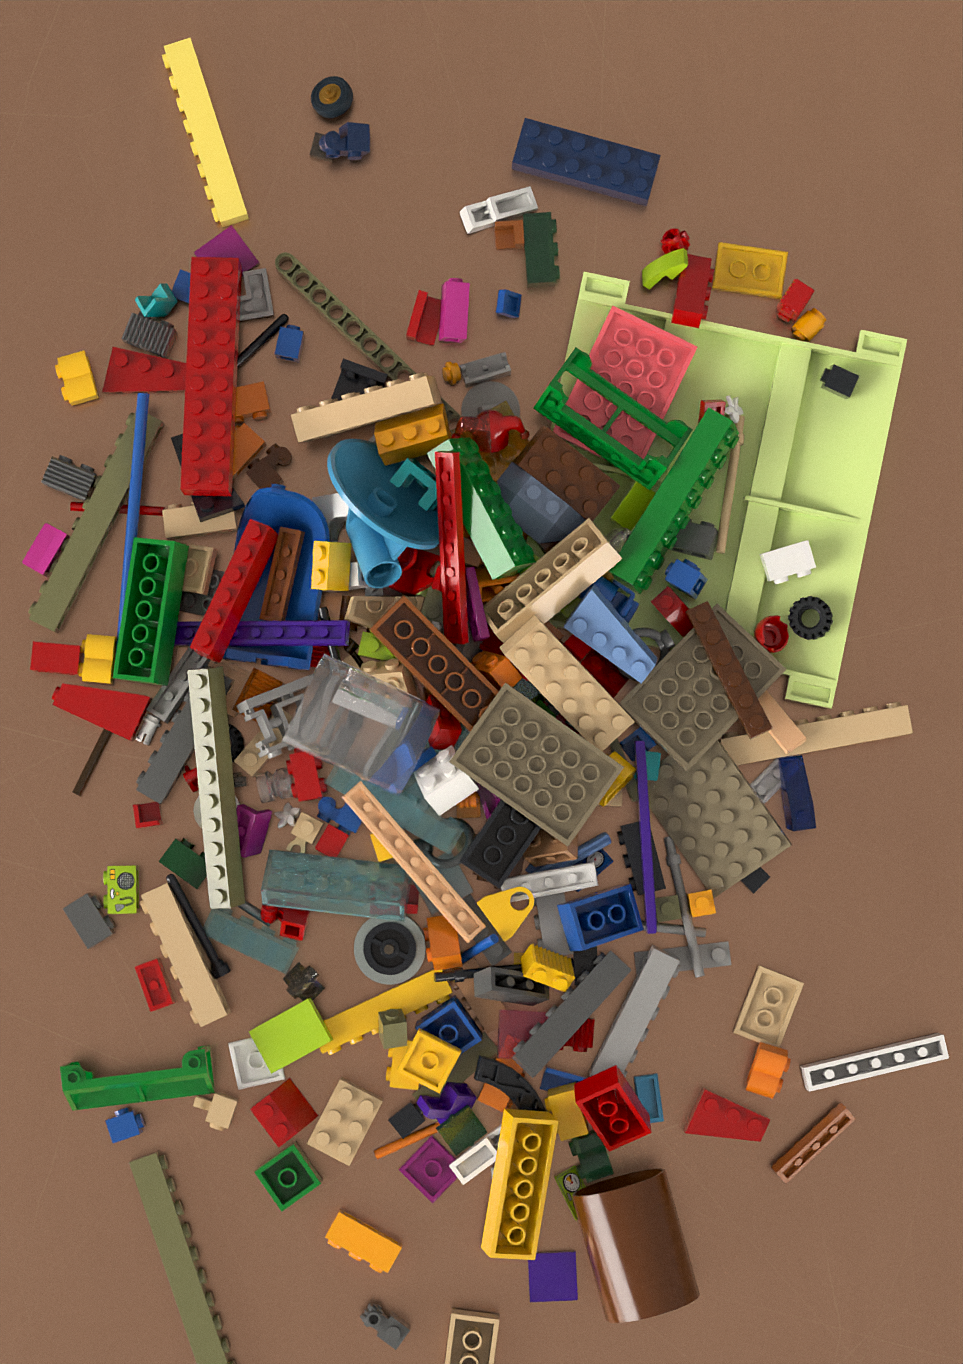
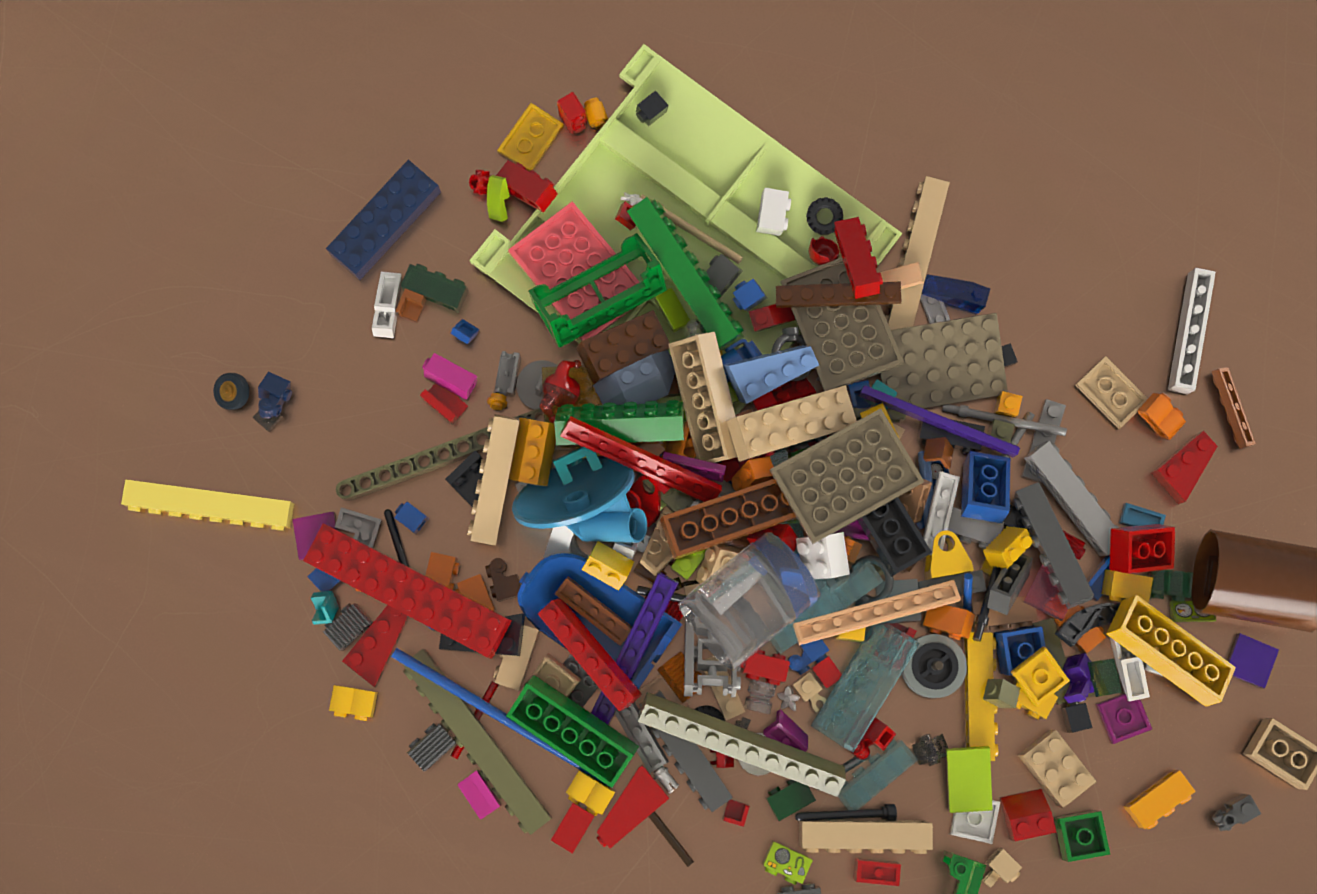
camera: 65 degrees left, 5 degrees down
orange bar [374,1119,464,1159] -> none
none -> red brick [834,217,883,299]
none -> dark orange panel [923,437,954,469]

